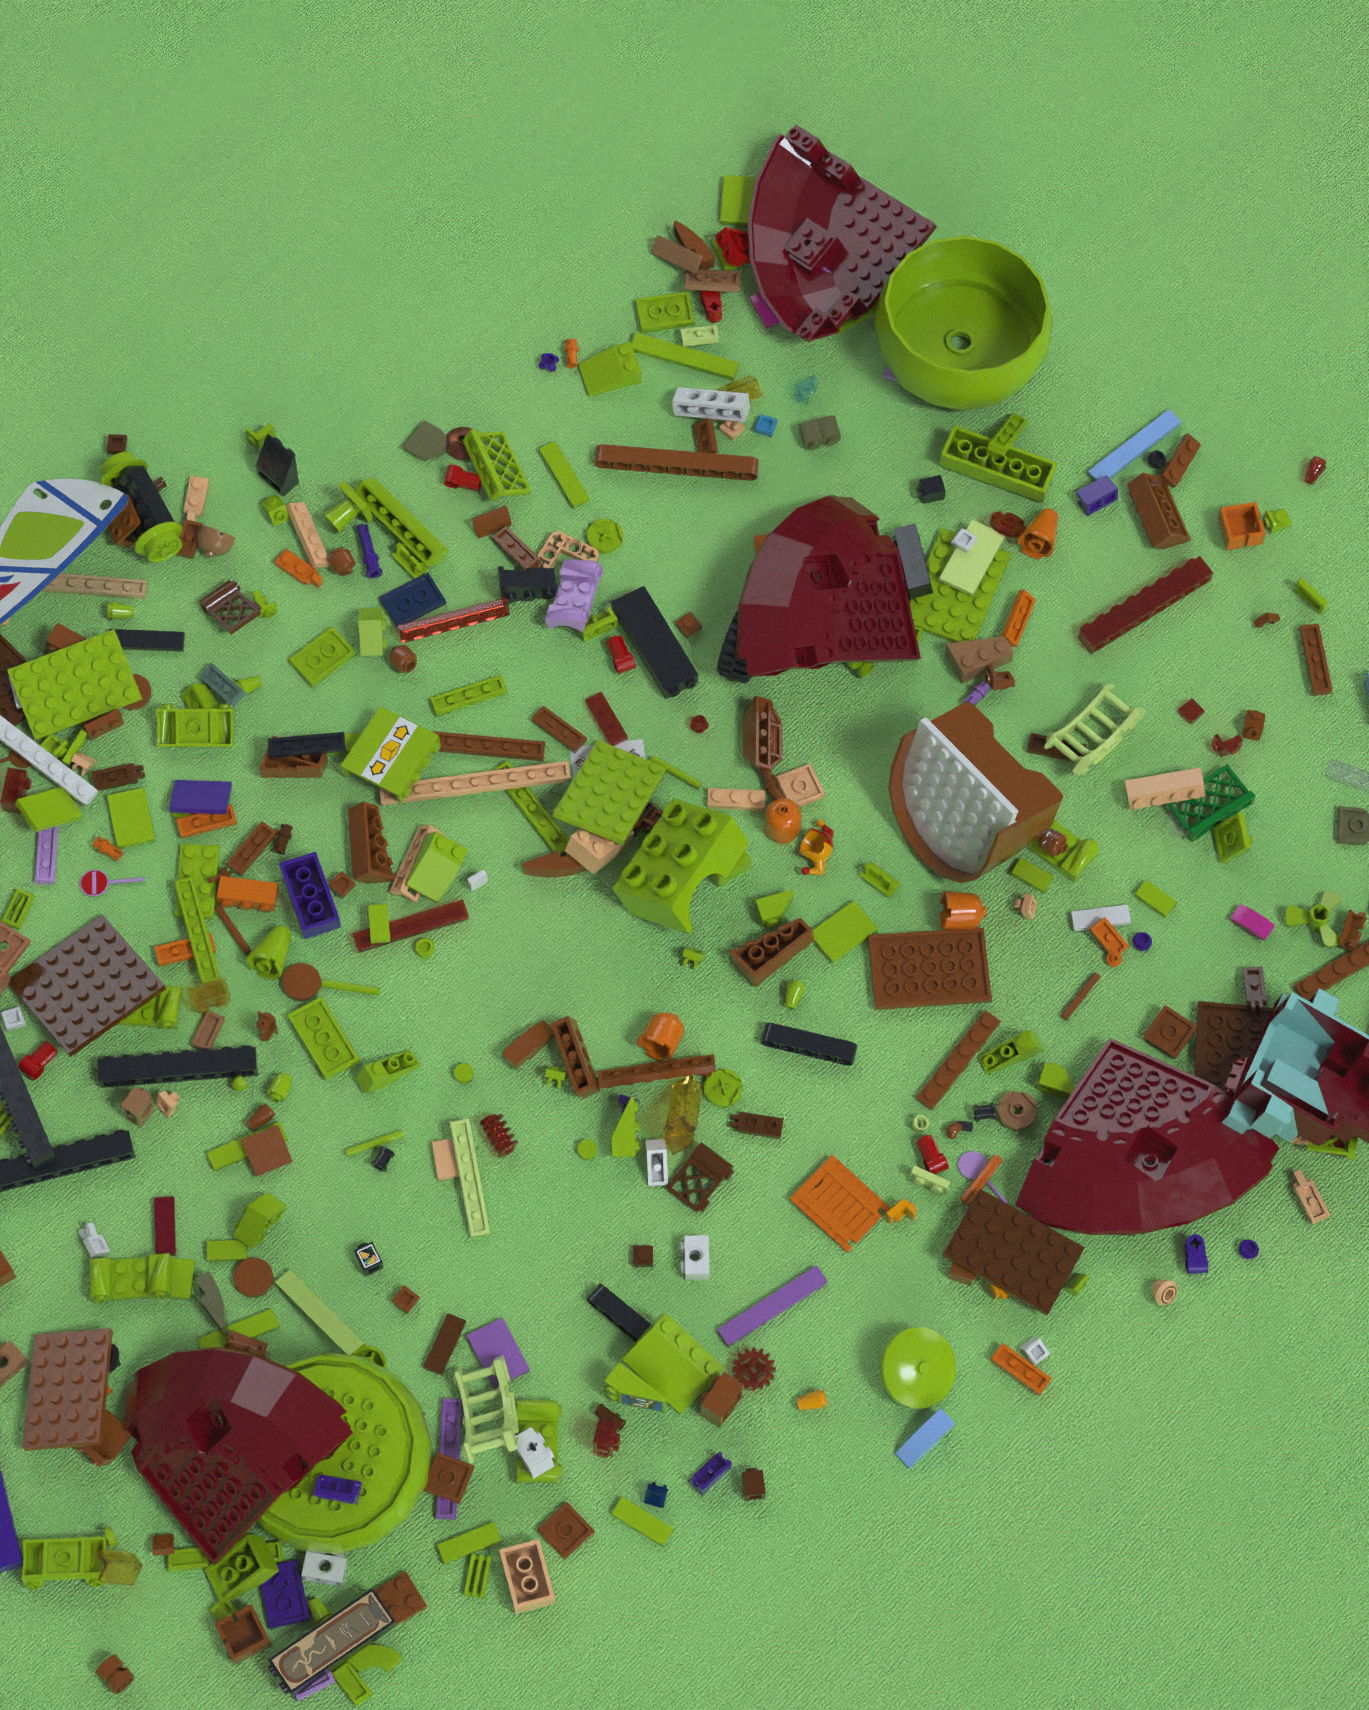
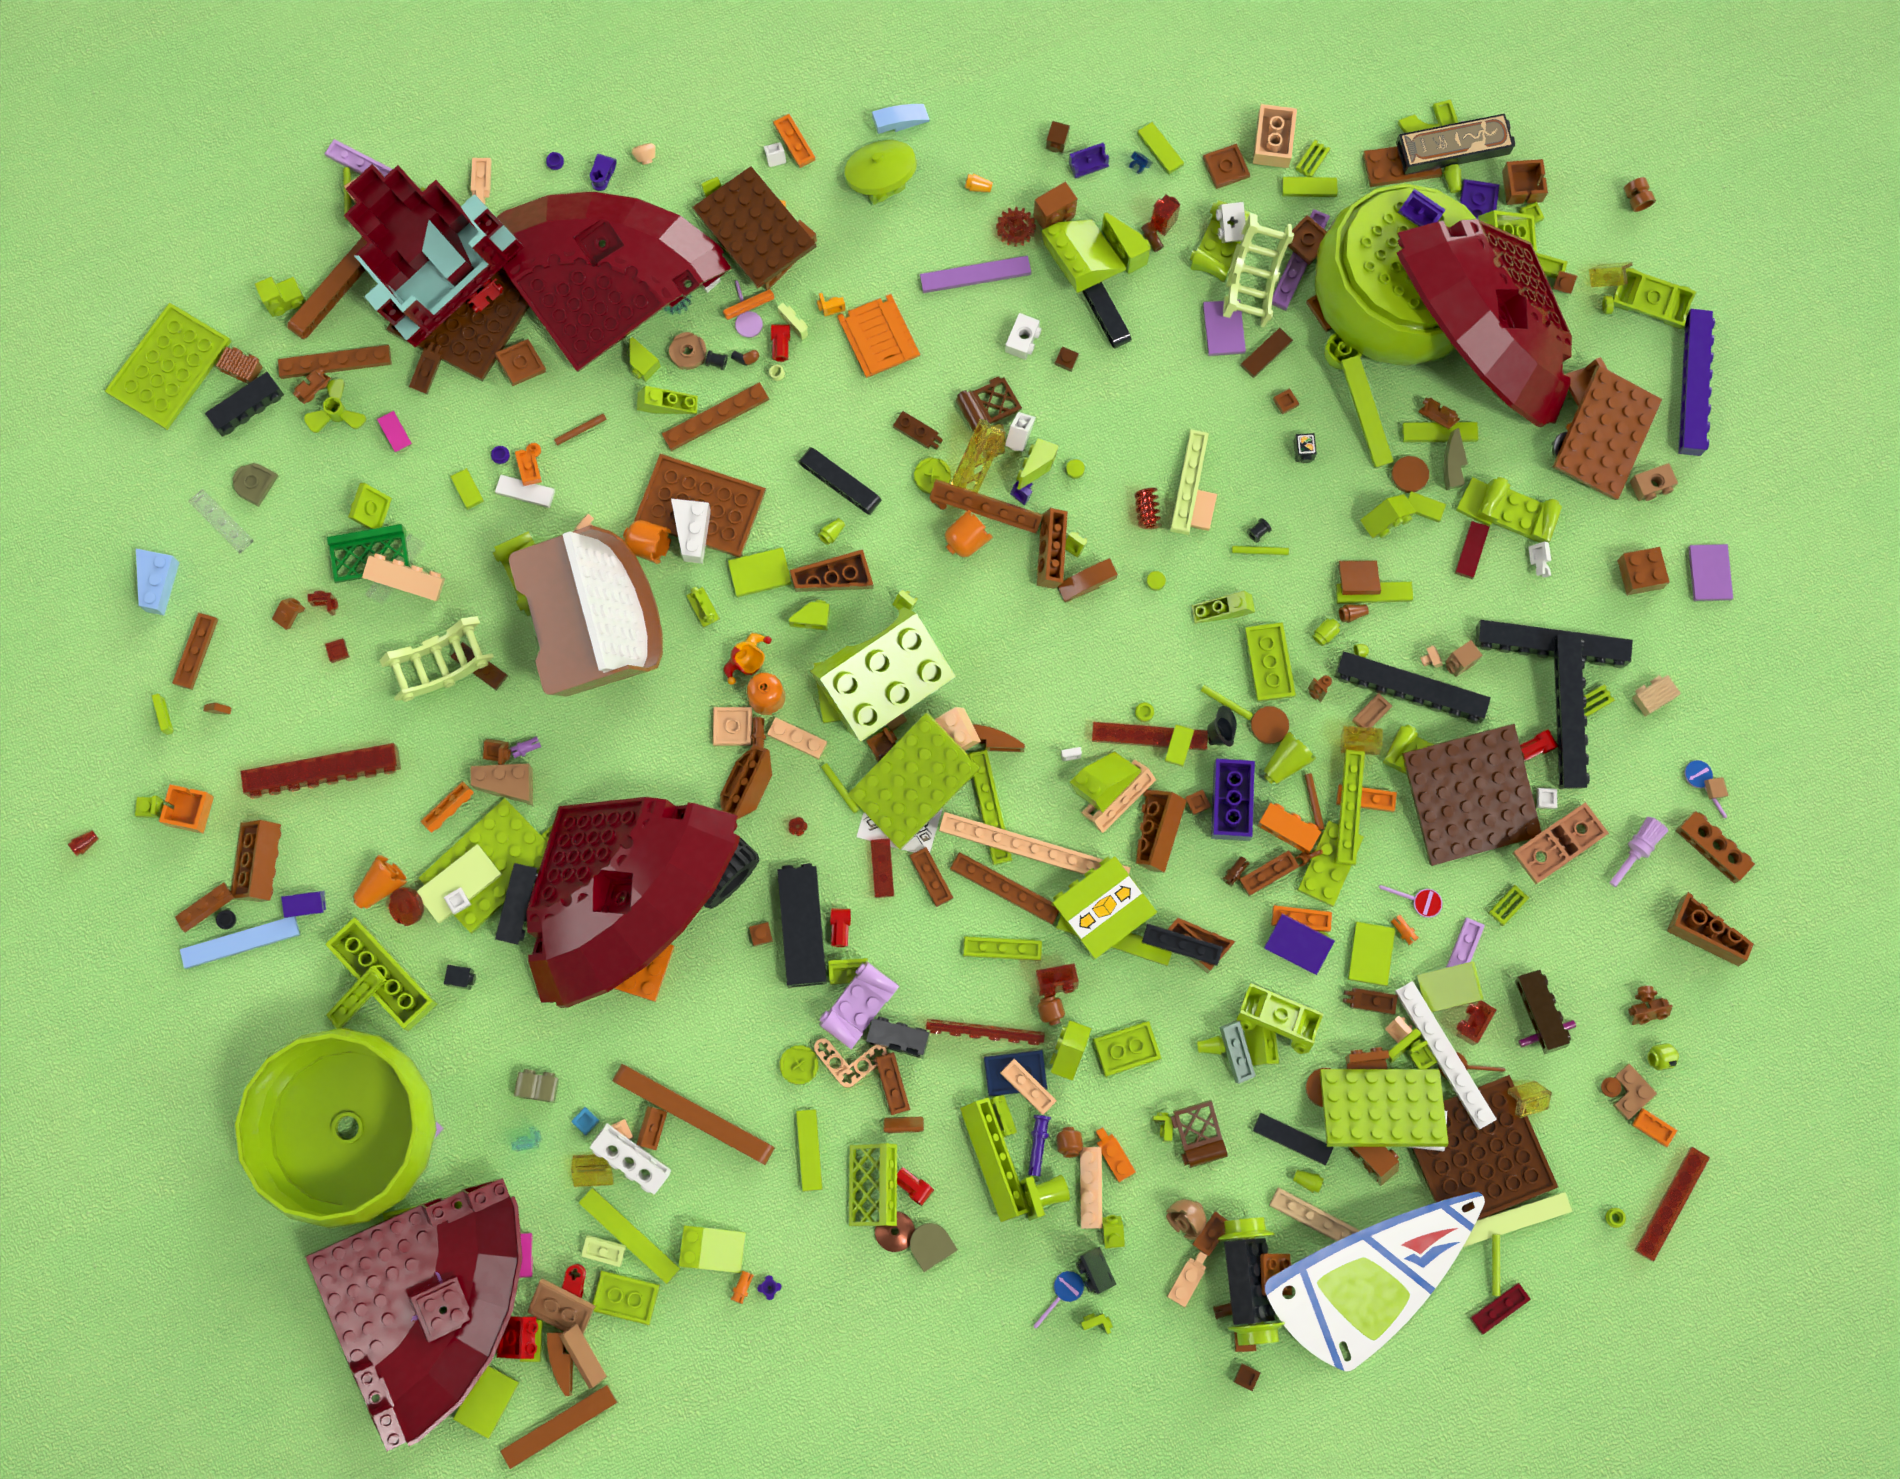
camera: 155 degrees left, 10 degrees up
none -> dark orange tile [500,1385,618,1469]
none -> white wedge [671,499,711,564]
none -> light nougat tile [1000,1059,1057,1115]
none -> blue piece [1034,1271,1084,1328]
none -> clear red brick [1035,963,1079,997]
none -> black piece [1207,706,1237,747]

